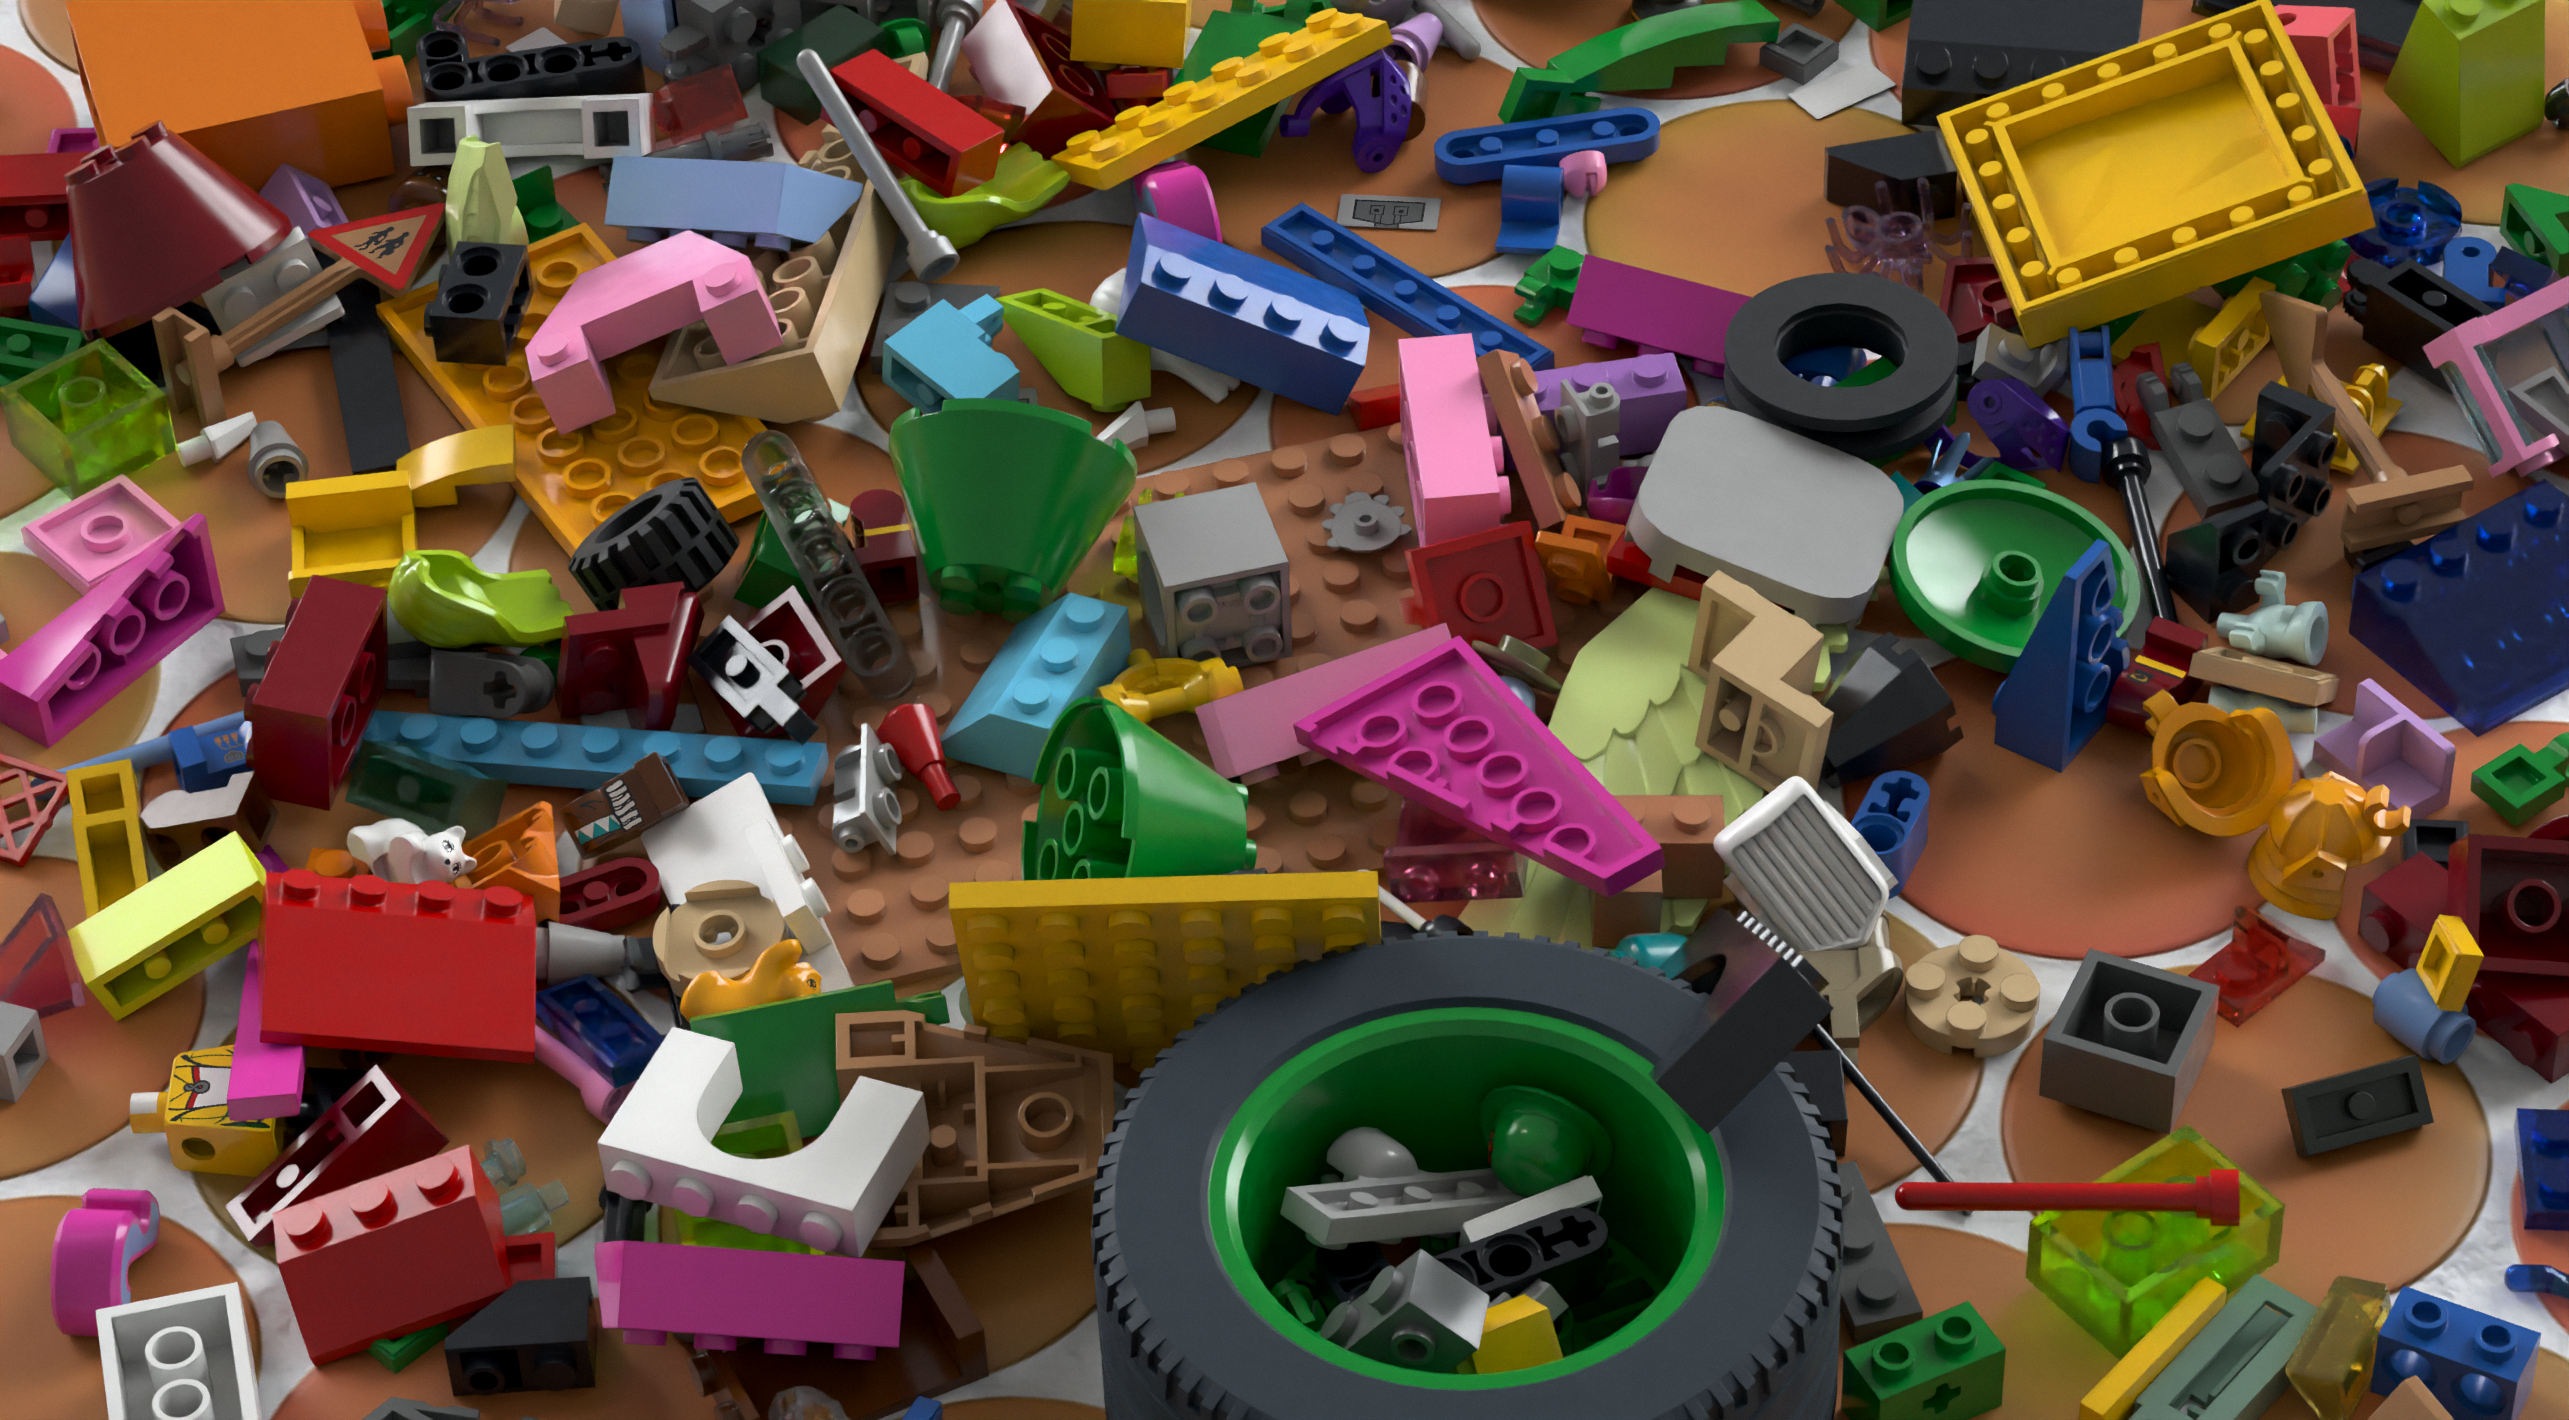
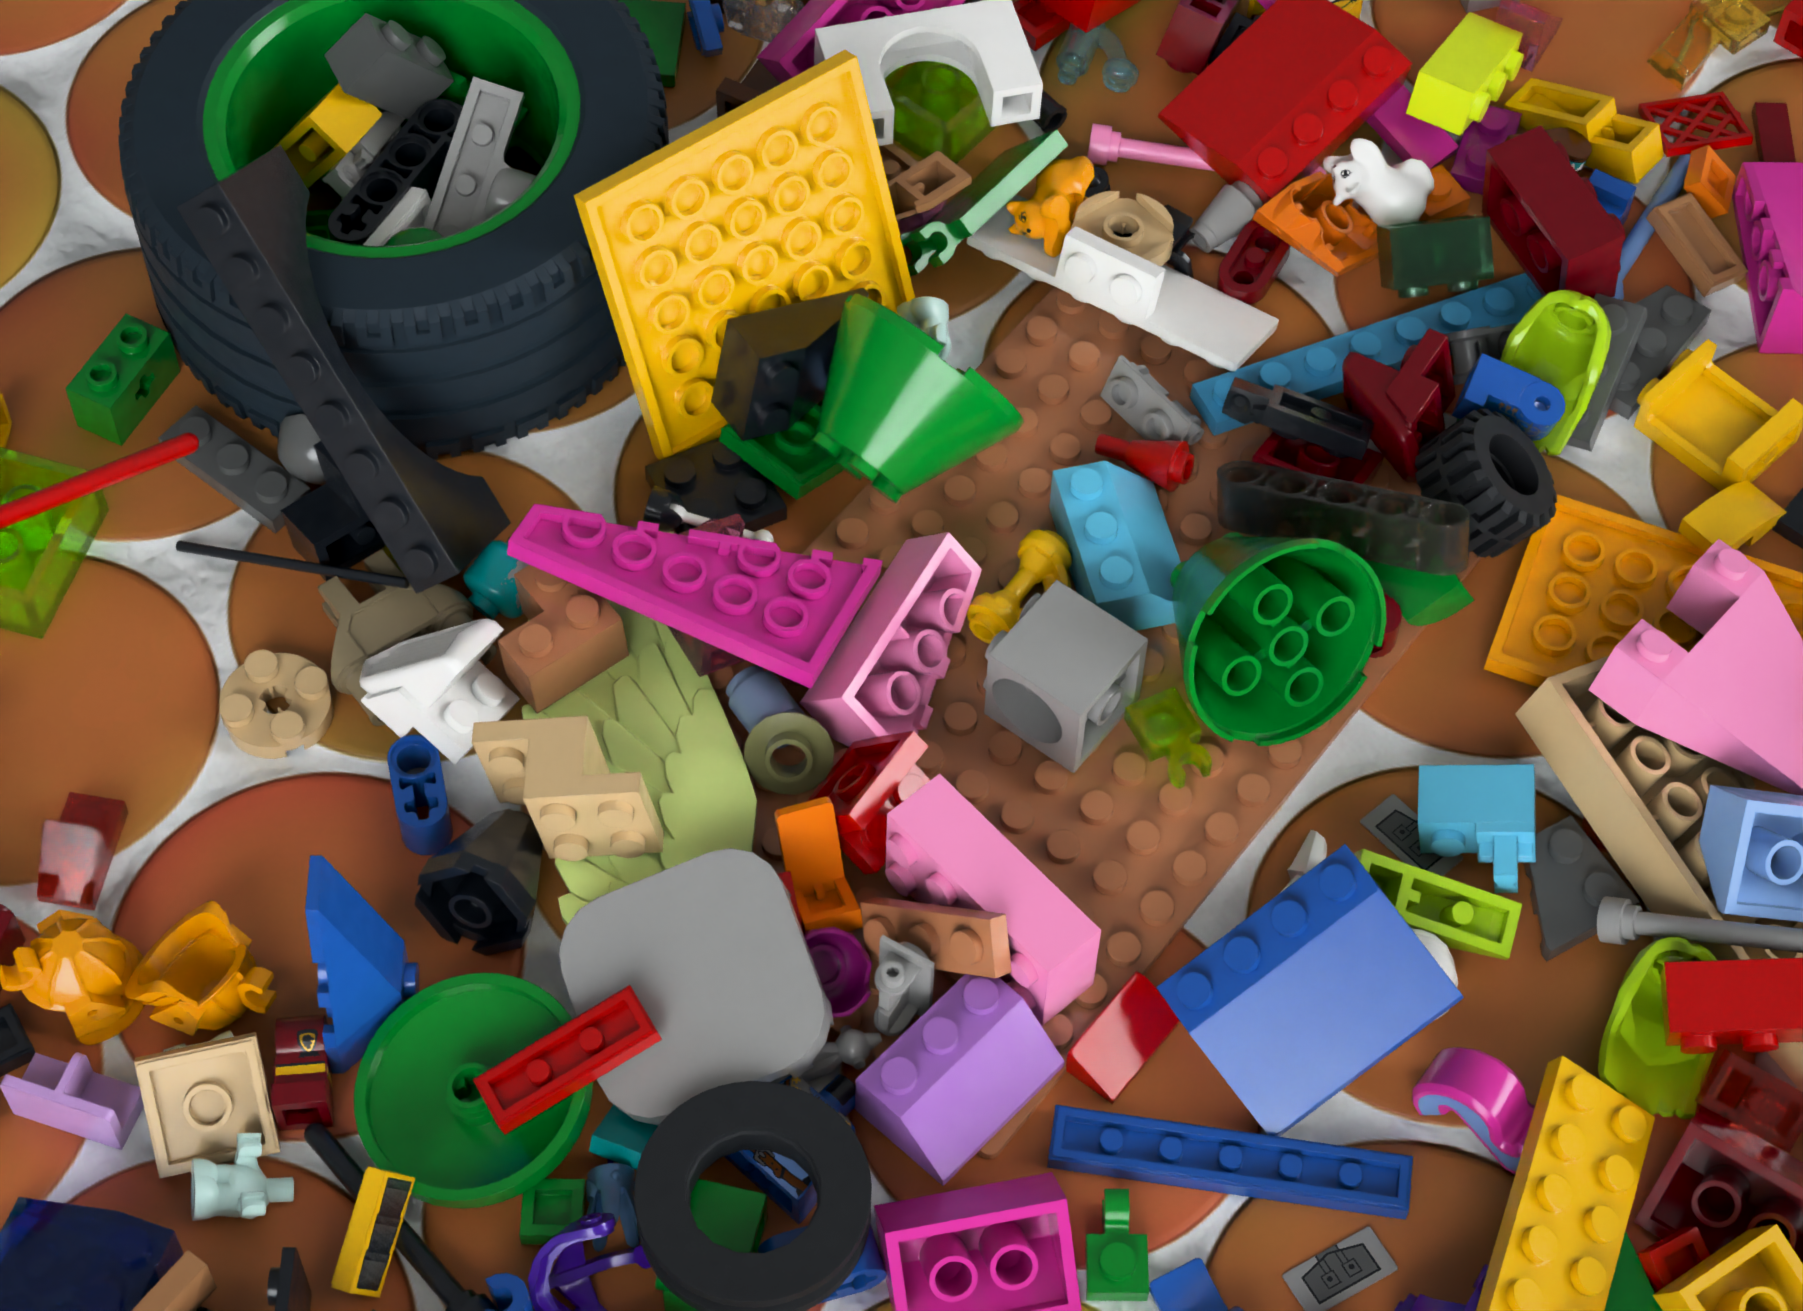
camera: 140 degrees right, 15 degrees up
clear blue tile [536,973,665,1089] -> none
reddish brown leg [558,751,691,860] -> none
light grey piece [1321,491,1412,553] -> none
dark grey brick [2039,948,2220,1135] -> none
black slope [2165,500,2269,624] -> none
none -> tile [331,1166,416,1298]
none -> red tile [473,985,662,1135]
none -> blue leg [1451,353,1566,441]
none -> medium nougat tile [1646,192,1748,297]
none -> orange plate [1683,145,1736,219]

